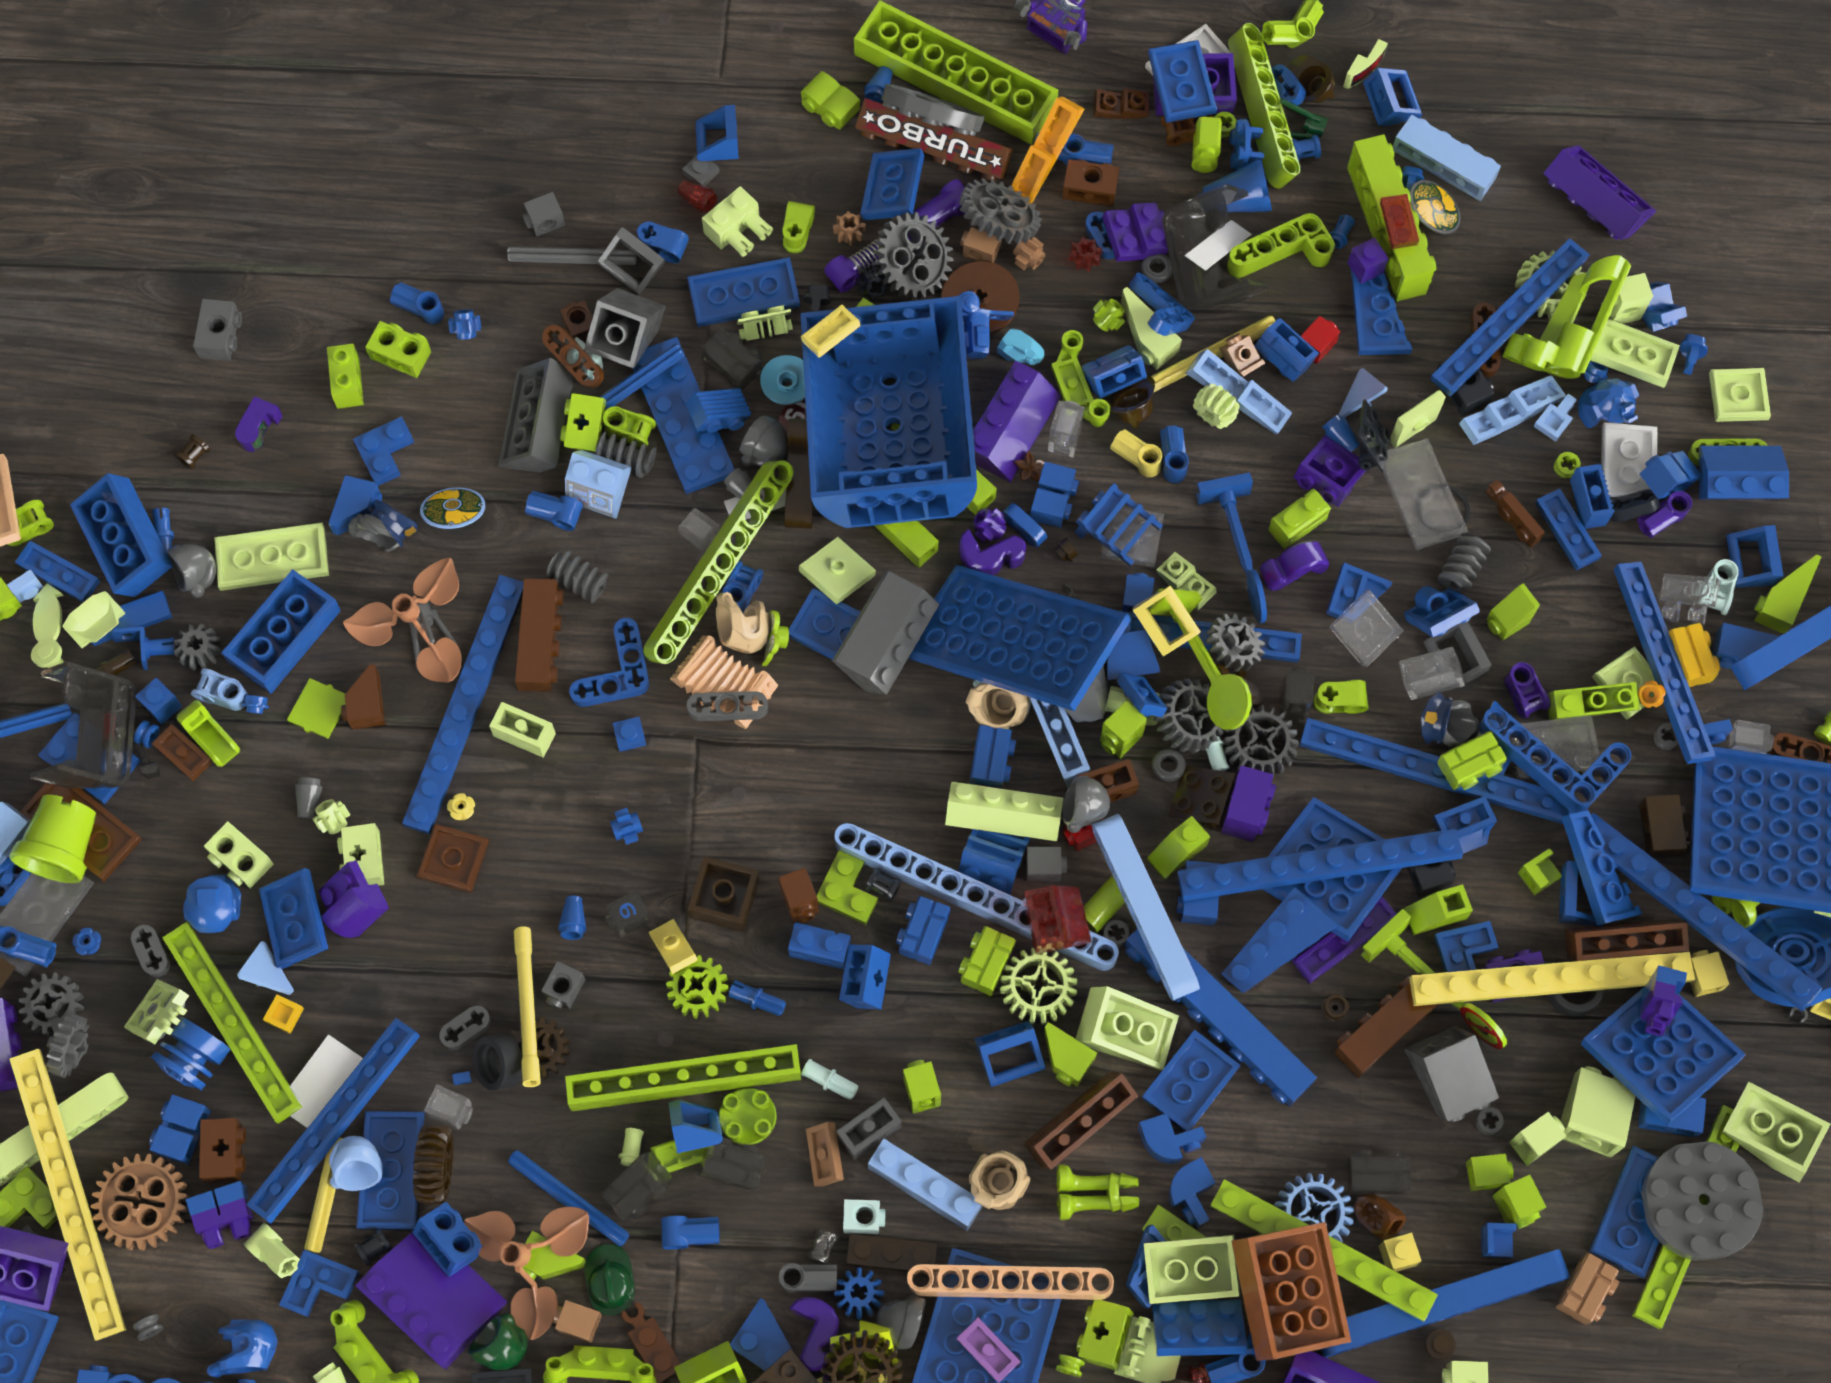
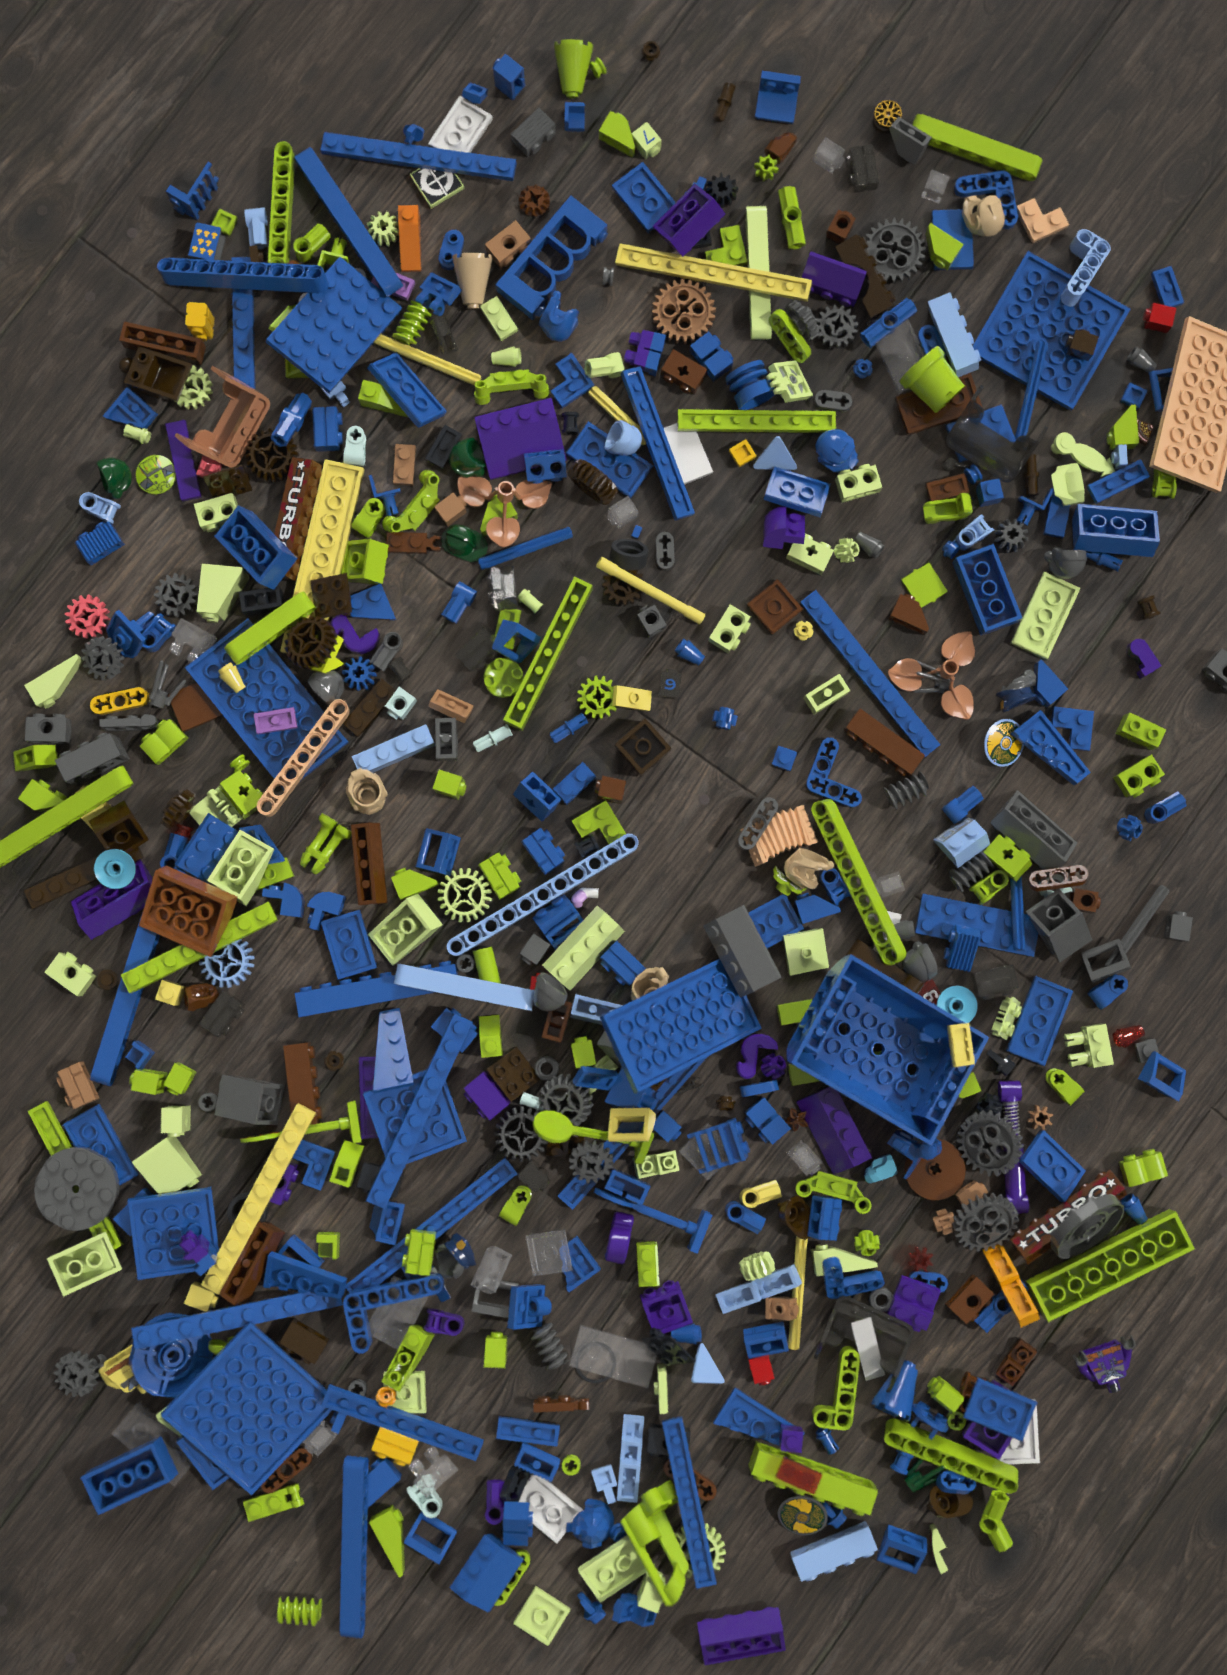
camera: 120 degrees right, 15 degrees up
clear red slope [1023,885,1092,954] -> none
none -> arm [571,888,599,908]
none -> blue piece [605,1168,651,1205]
none -> yellowish green brick [708,604,751,653]
none -> lime beam [768,309,811,363]
none -> blue slope [793,893,841,924]
none -> blue wing [1011,710,1091,785]

